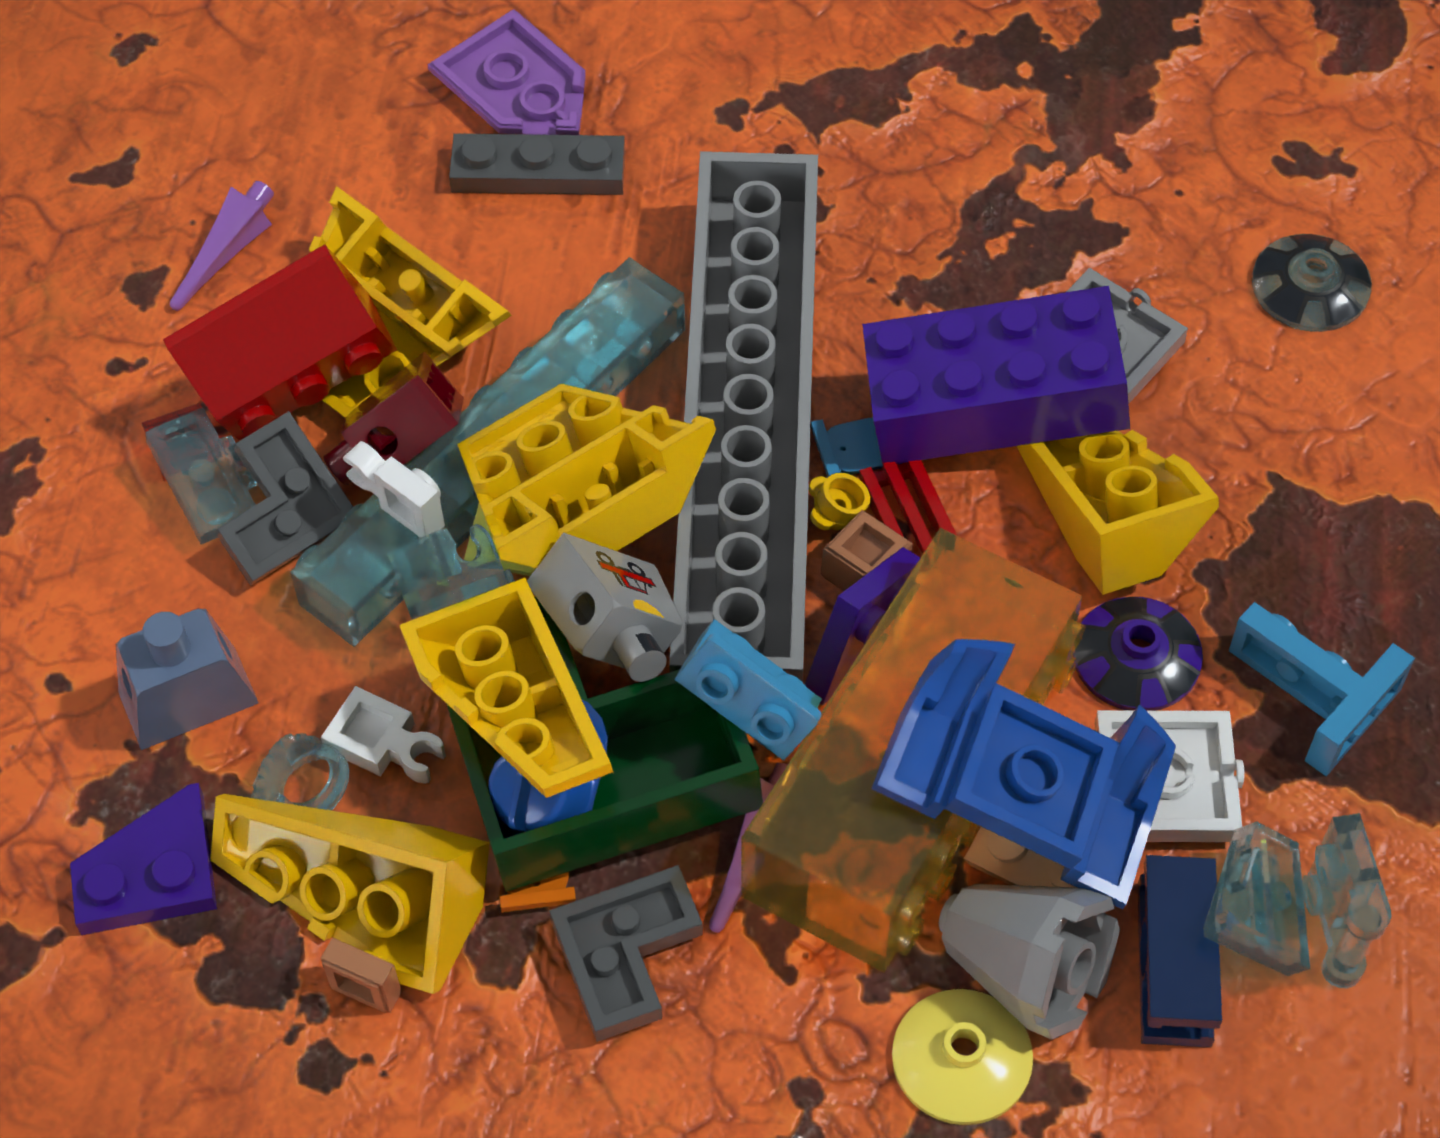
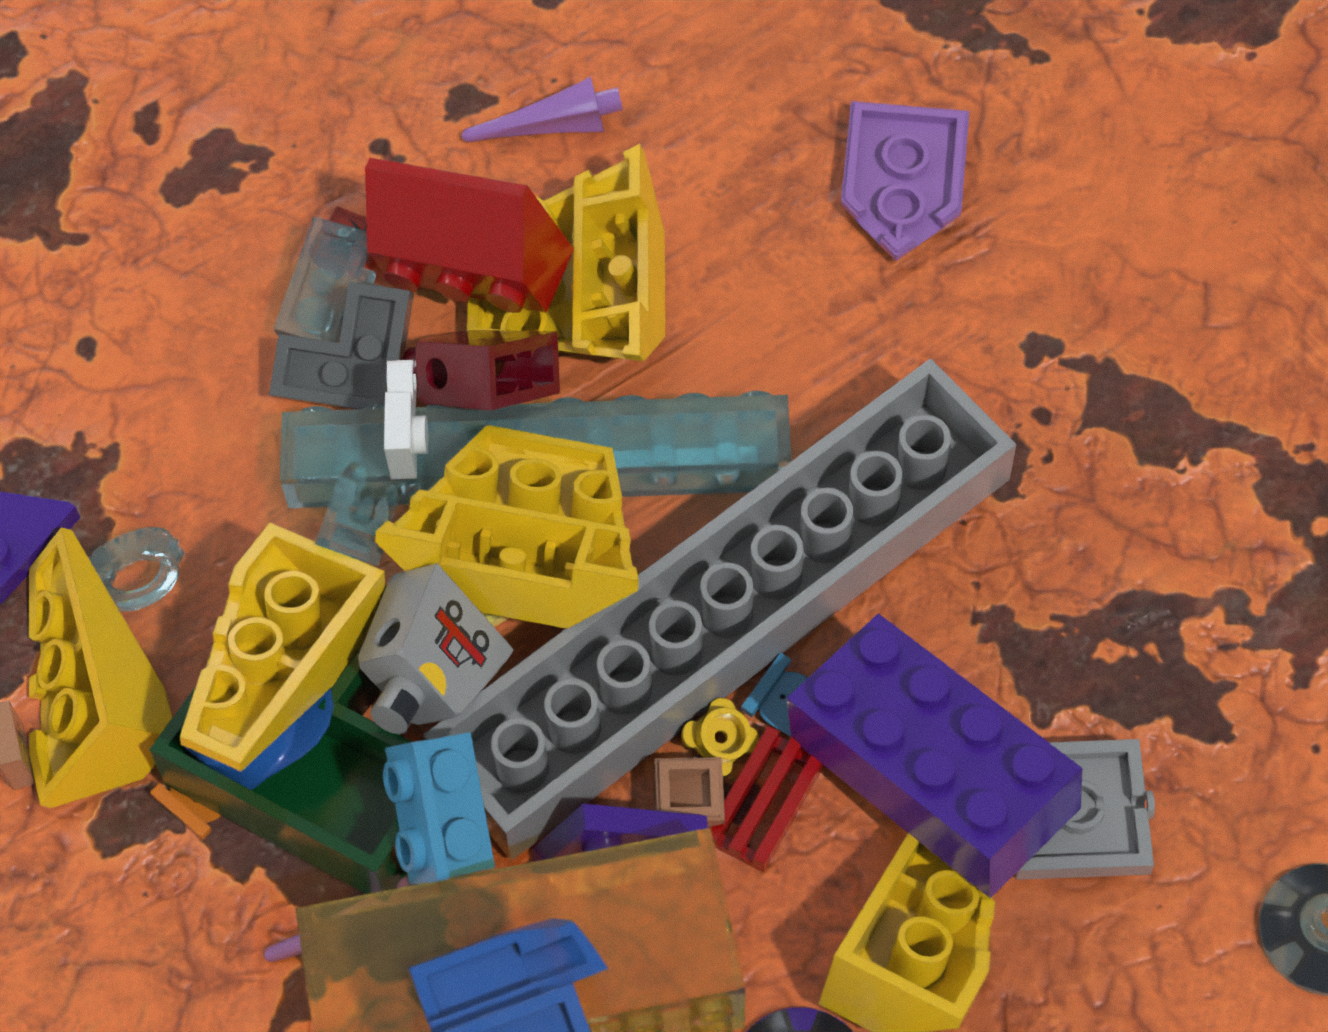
camera: 50 degrees right, 5 degrees up
sand blue torso [115,609,259,750] -> none
white plate [321,686,446,783] -> none
dark grey plate [449,134,625,195] -> none
dark grey plate [549,865,703,1042] -> none

